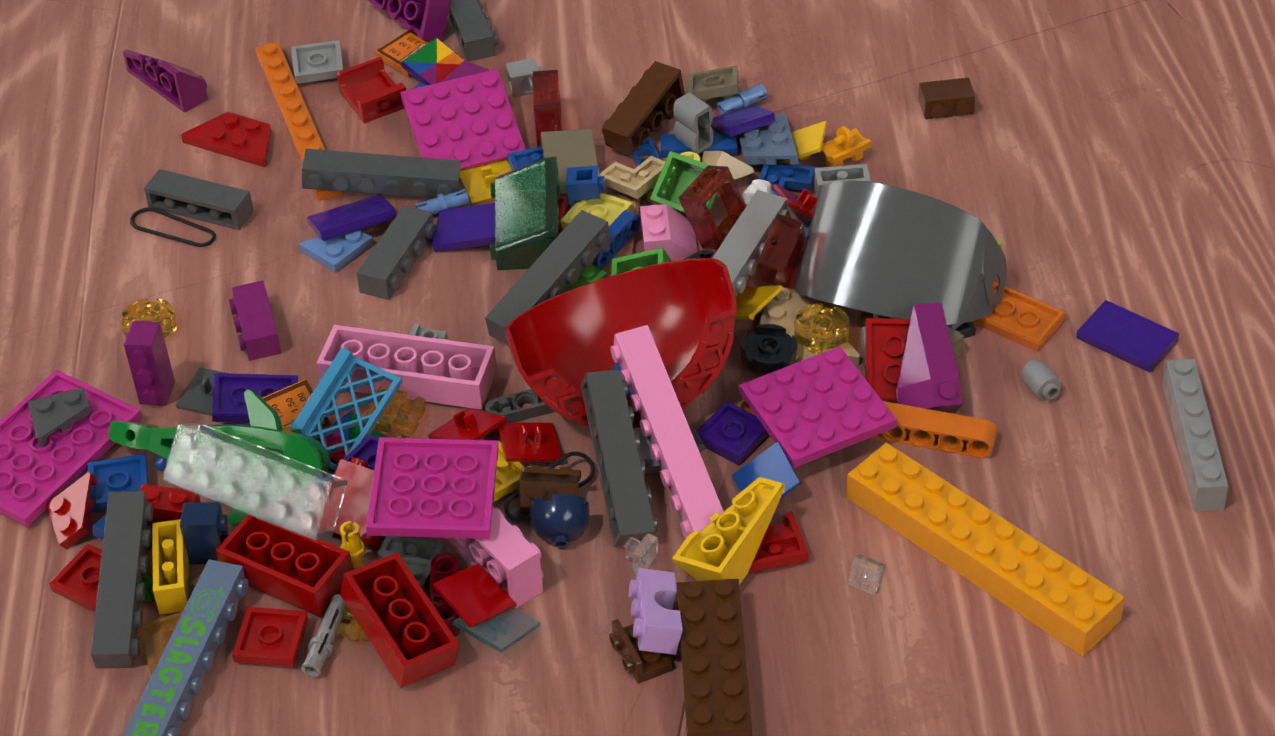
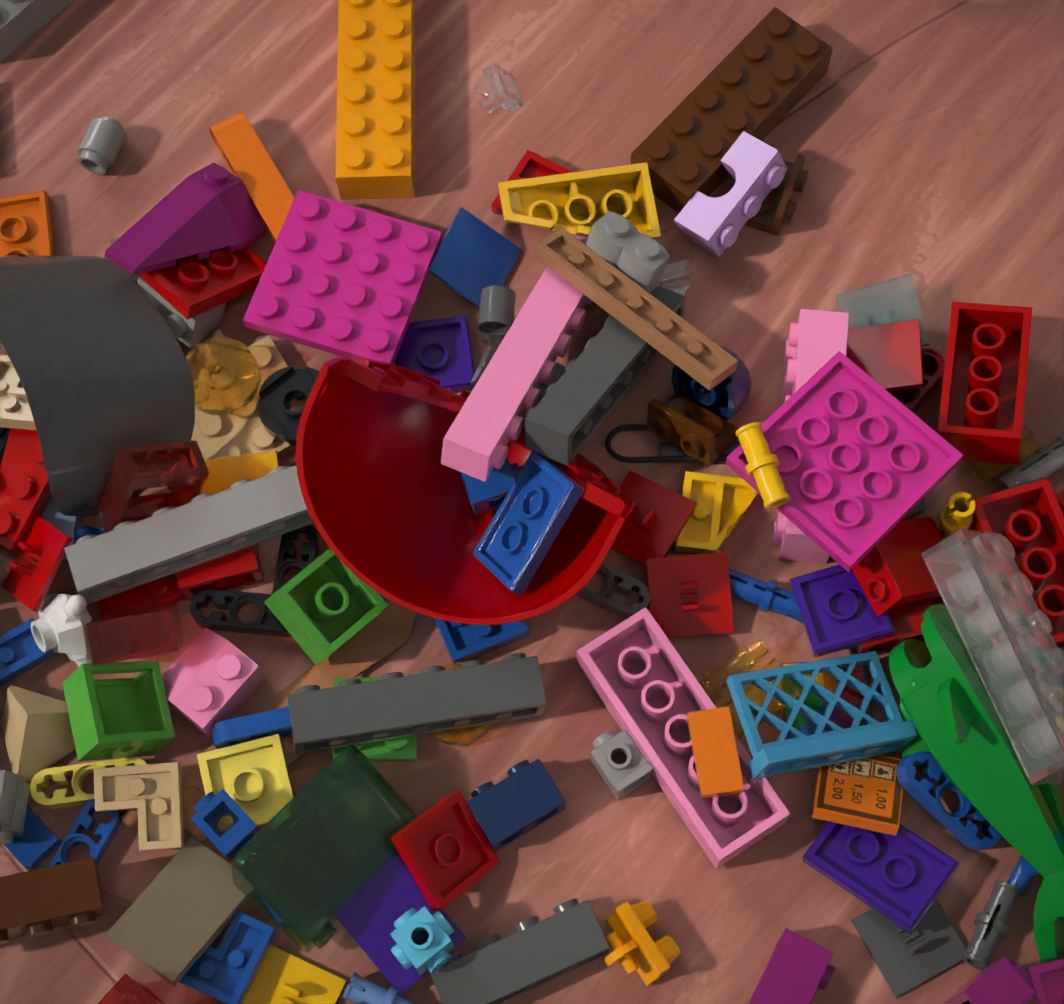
camera: 135 degrees left, 25 degrees up
none -> red plate [390,791,500,911]
none -> medium azure brick [390,906,454,976]
none -> dark blue brick [467,759,566,852]
none -> blue tile [473,451,585,595]
none -> dark grey piece [477,286,516,350]
none -> medium nougat plate [534,227,738,391]
none -> light grey brick [586,211,670,293]
none -> light orange hips [604,900,681,986]
none -> orange tile [687,706,744,799]
none -> yellow pin [735,422,791,509]
none -> dark grey pin [962,881,1021,970]

